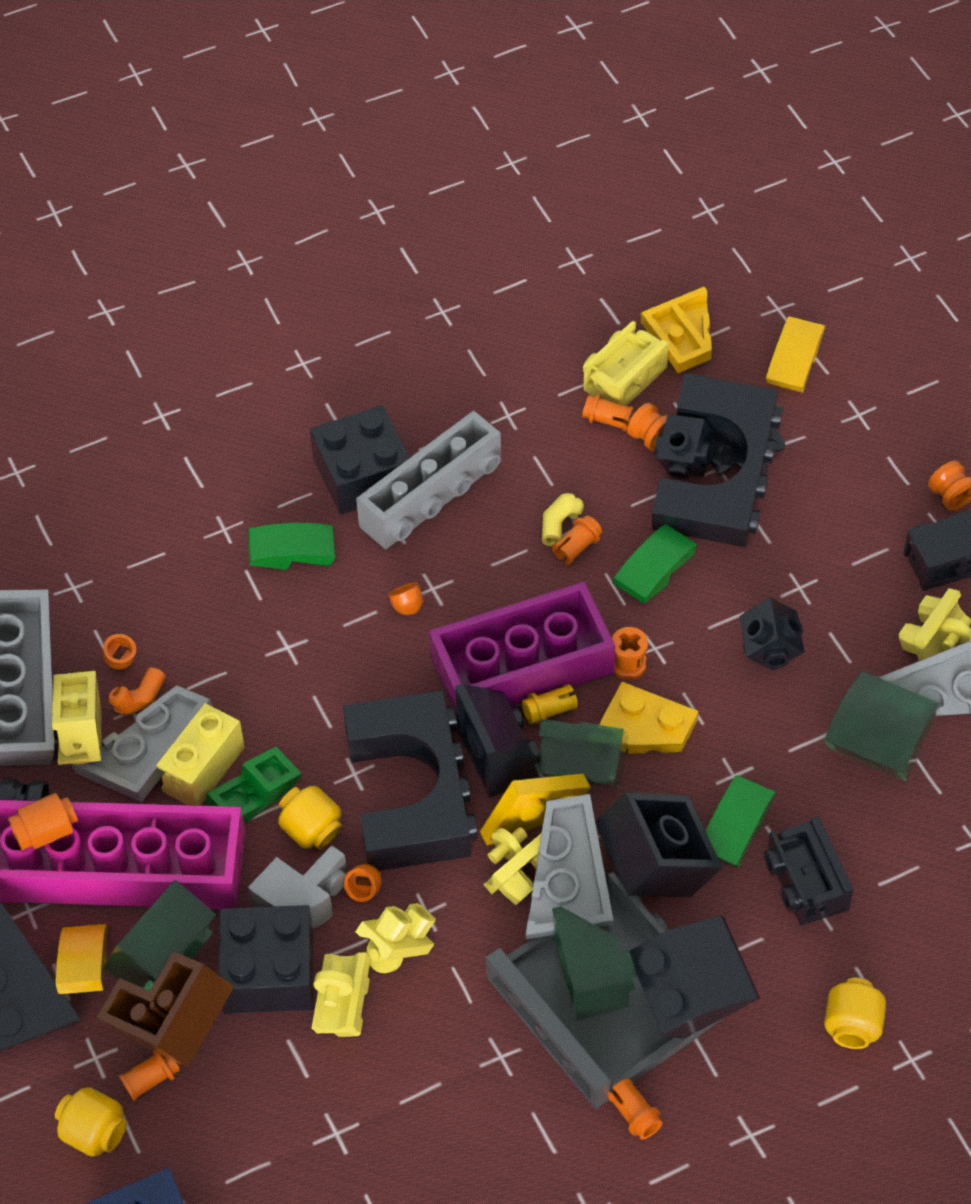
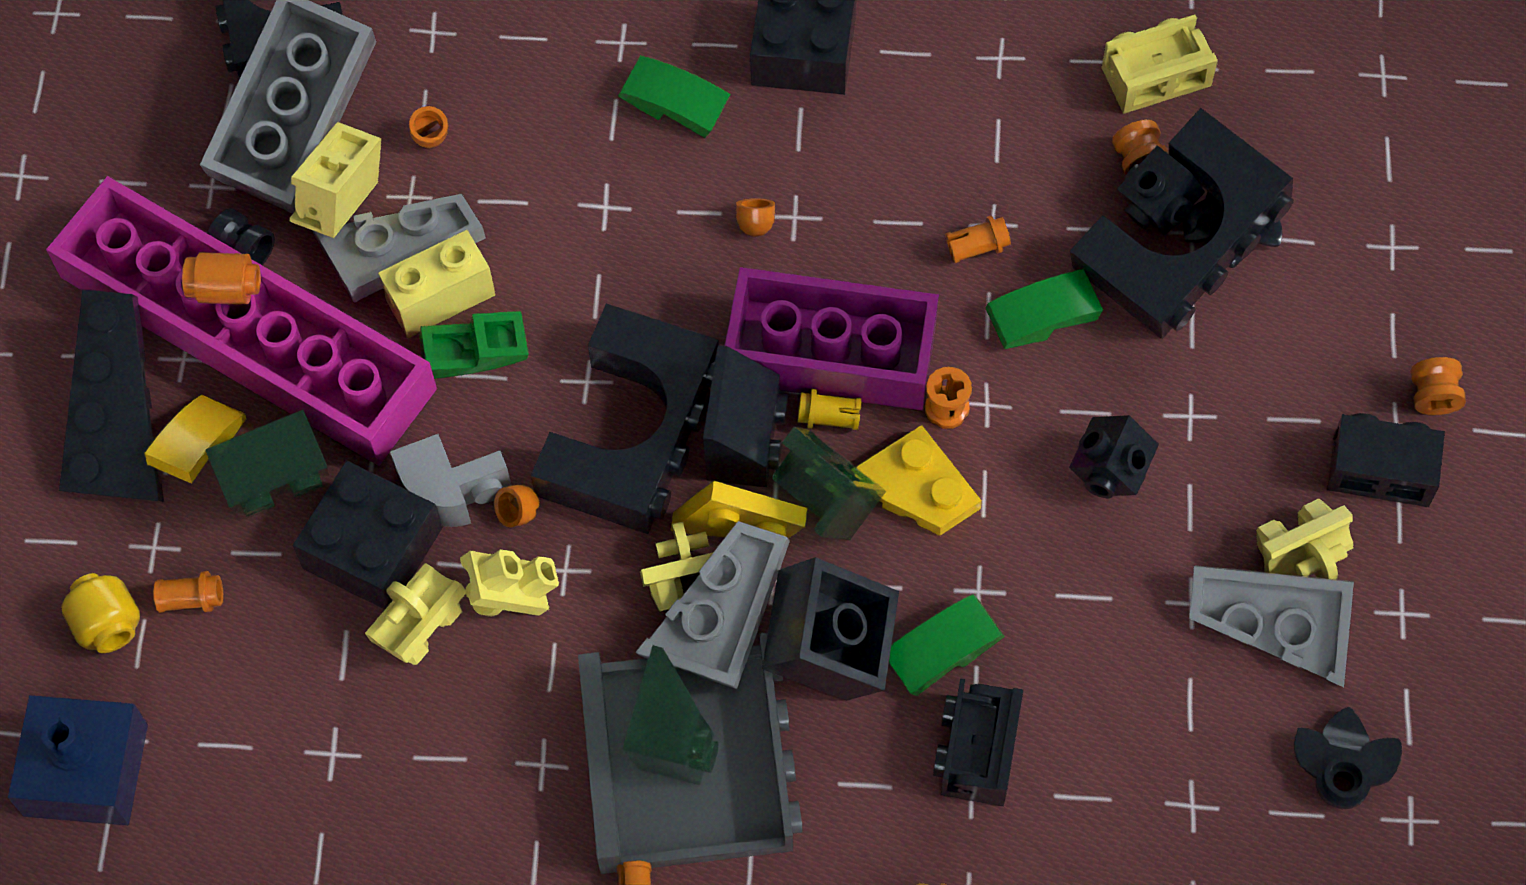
camera: 30 degrees right, 10 degrees up
reddish brown brick [96,951,234,1068] -> none
orange arm [109,667,166,715] -> none
yellow head [278,786,343,850] -> none
light grey brick [356,410,501,550] -> none
light yellow arm [542,493,584,547] -> none
orange pin [582,393,634,431] -> none
black slope [627,916,761,1039] -> none
yellow wing [641,287,712,373] -> none
yellow slope [766,316,825,393] -> none
clear green slope [824,671,940,781] -> none

